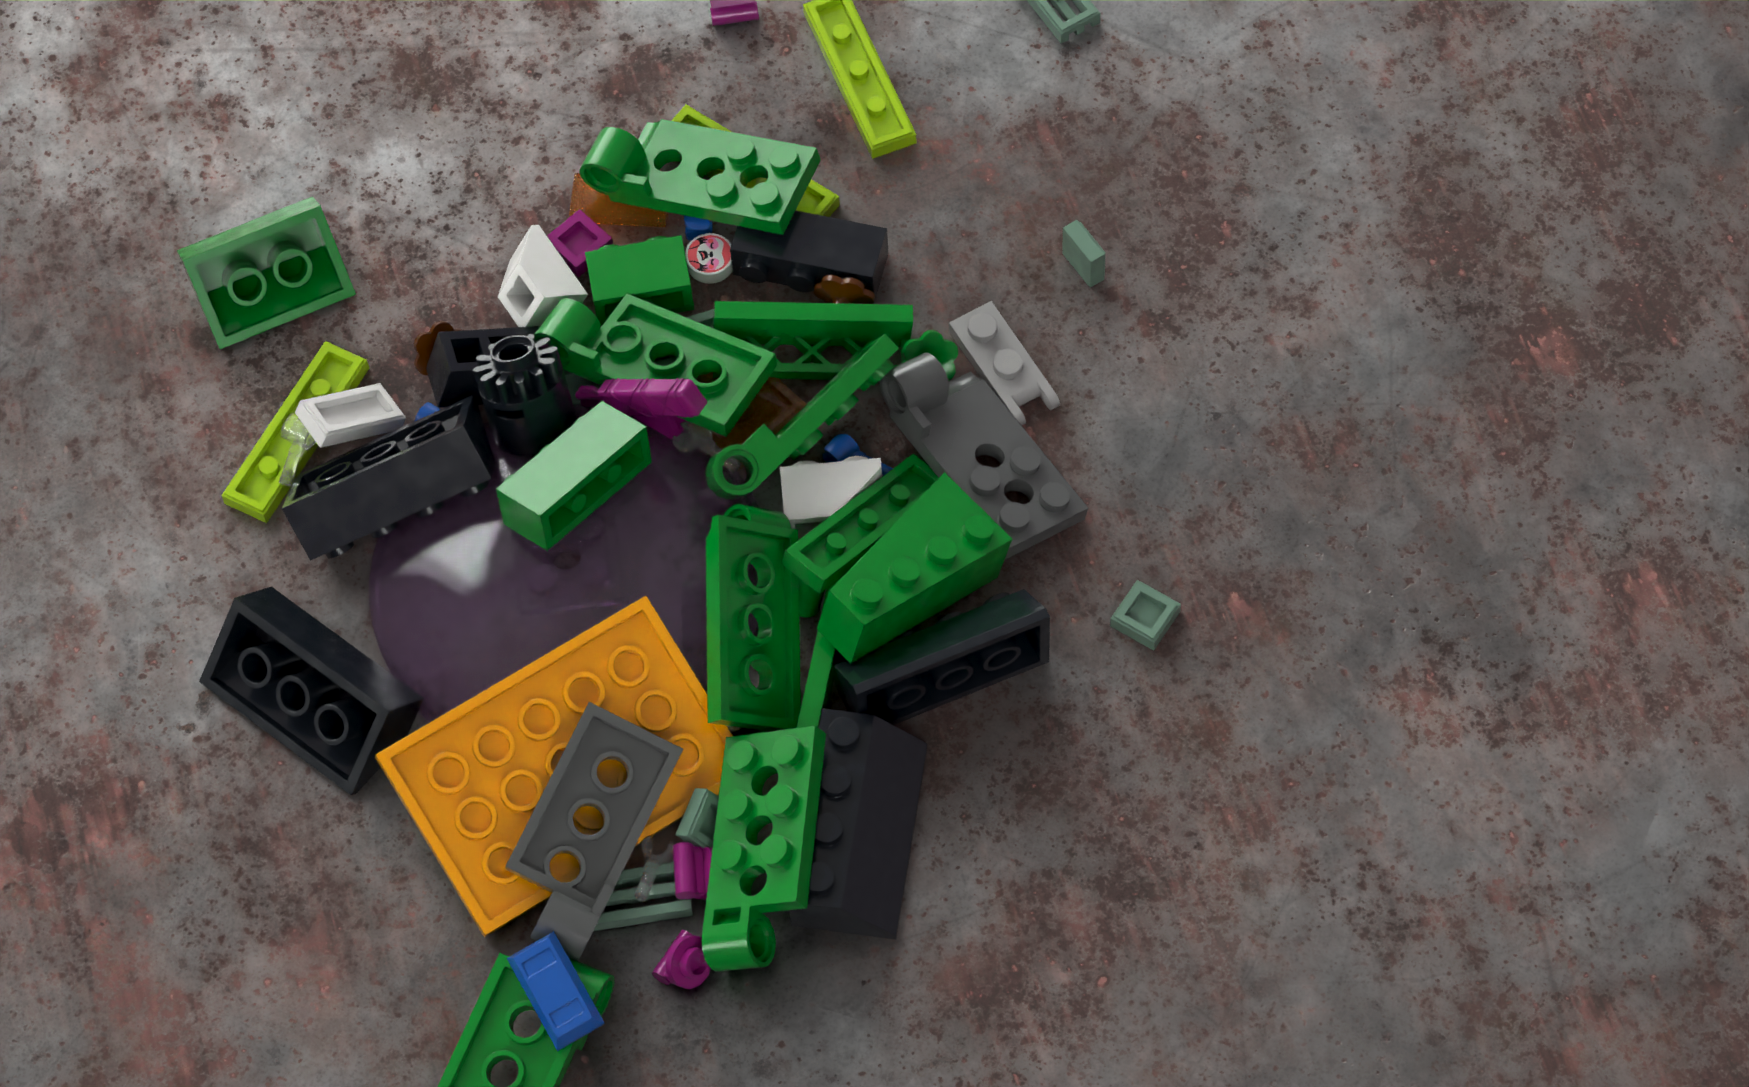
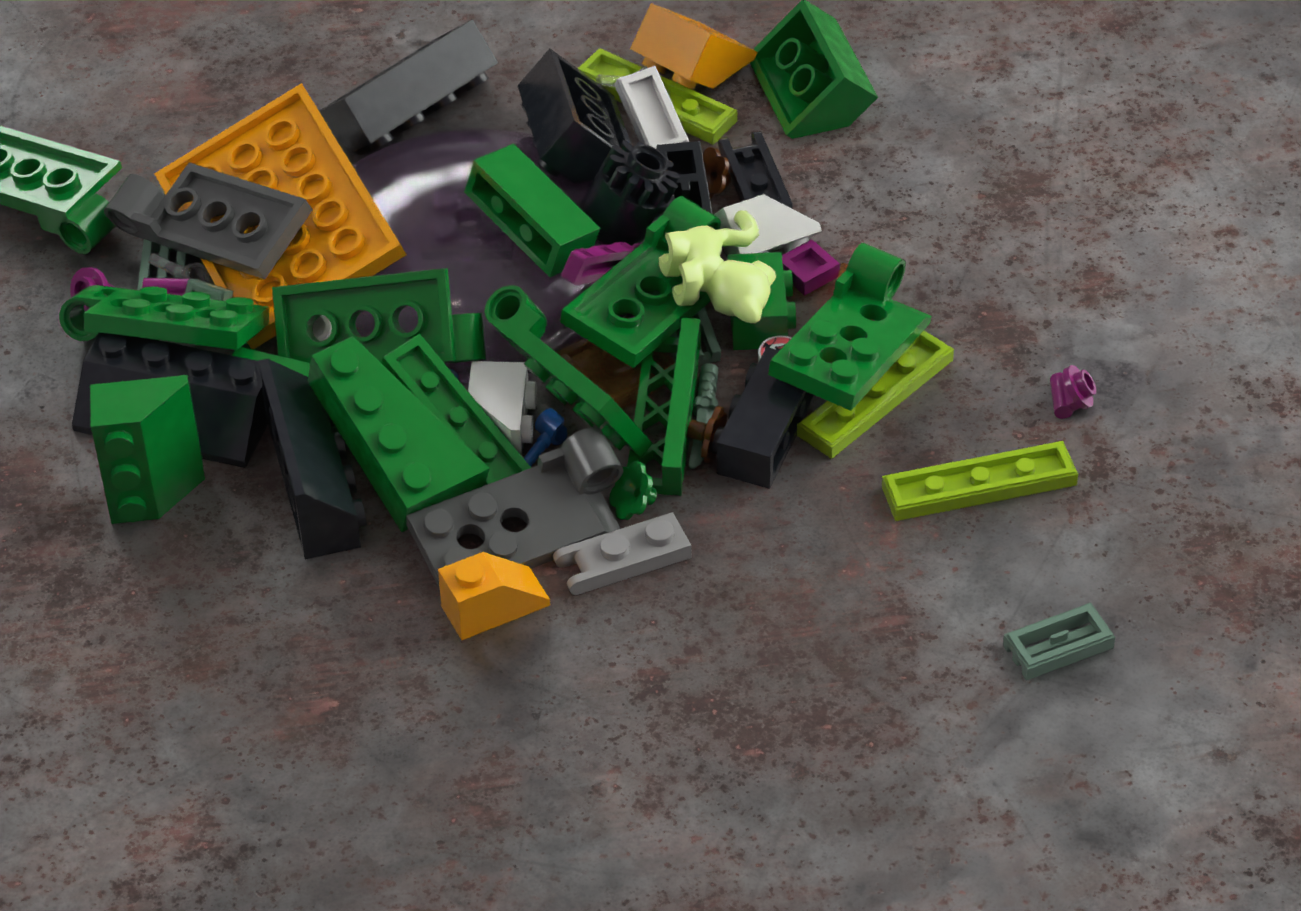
camera: 95 degrees right, 15 degrees down
blue tile [507,931,605,1051] -> none
sand green tile [1062,220,1106,288] -> none
sand green tile [1110,580,1181,651] -> none
none -> green slope [90,375,205,524]
none -> light orange slope [438,552,550,640]
none -> light orange slope [630,3,758,90]
none -> yellowish green animal [659,210,776,323]
none -> black hinge [718,131,793,209]

